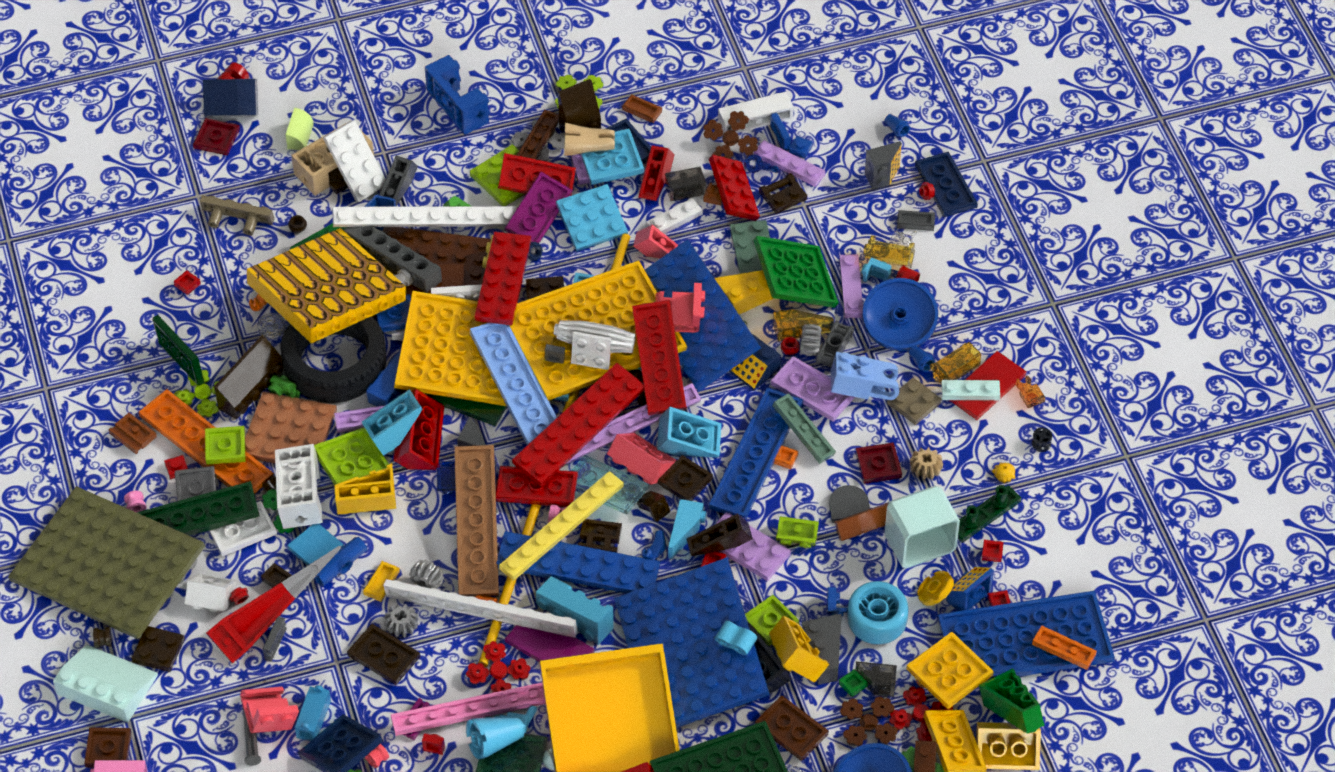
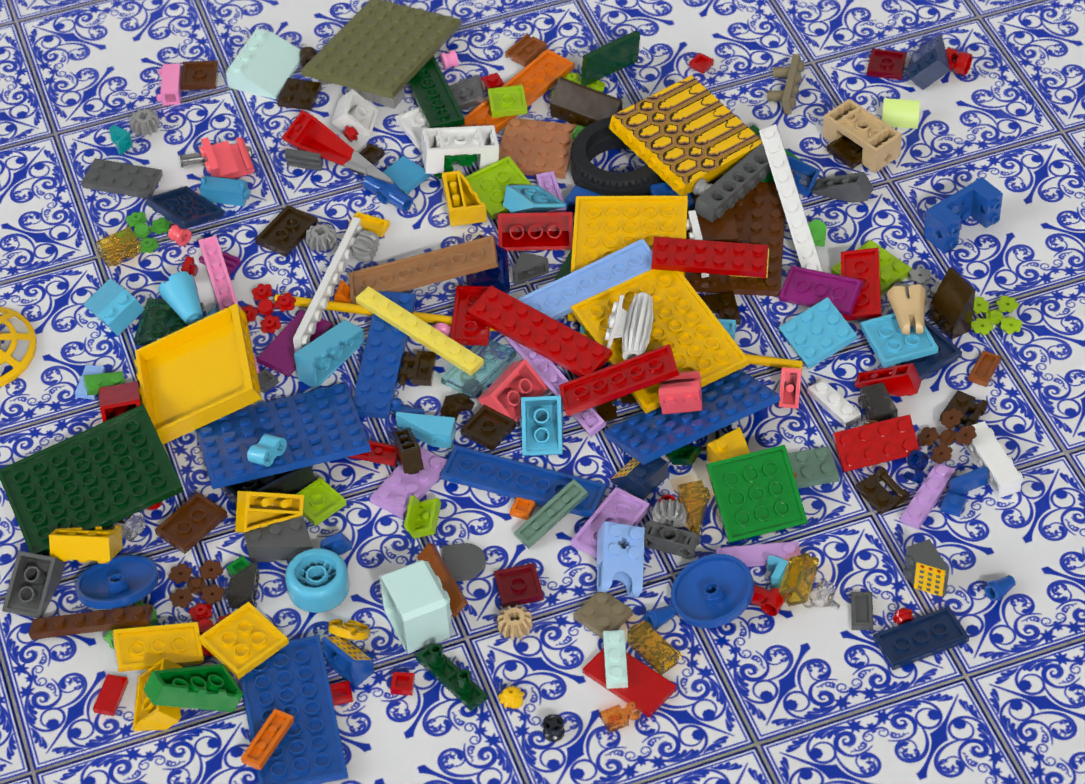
camera: 90 degrees right, 5 degrees down
dark brown plate [288,215,307,233] -> none
white plate [323,120,386,202] -> none
reddish brown tile [517,109,559,159] -> none
dark blue plate [528,242,543,260] -> none
dark grey tile [545,344,565,364] -> none
none -> dark brown plate [939,390,988,428]

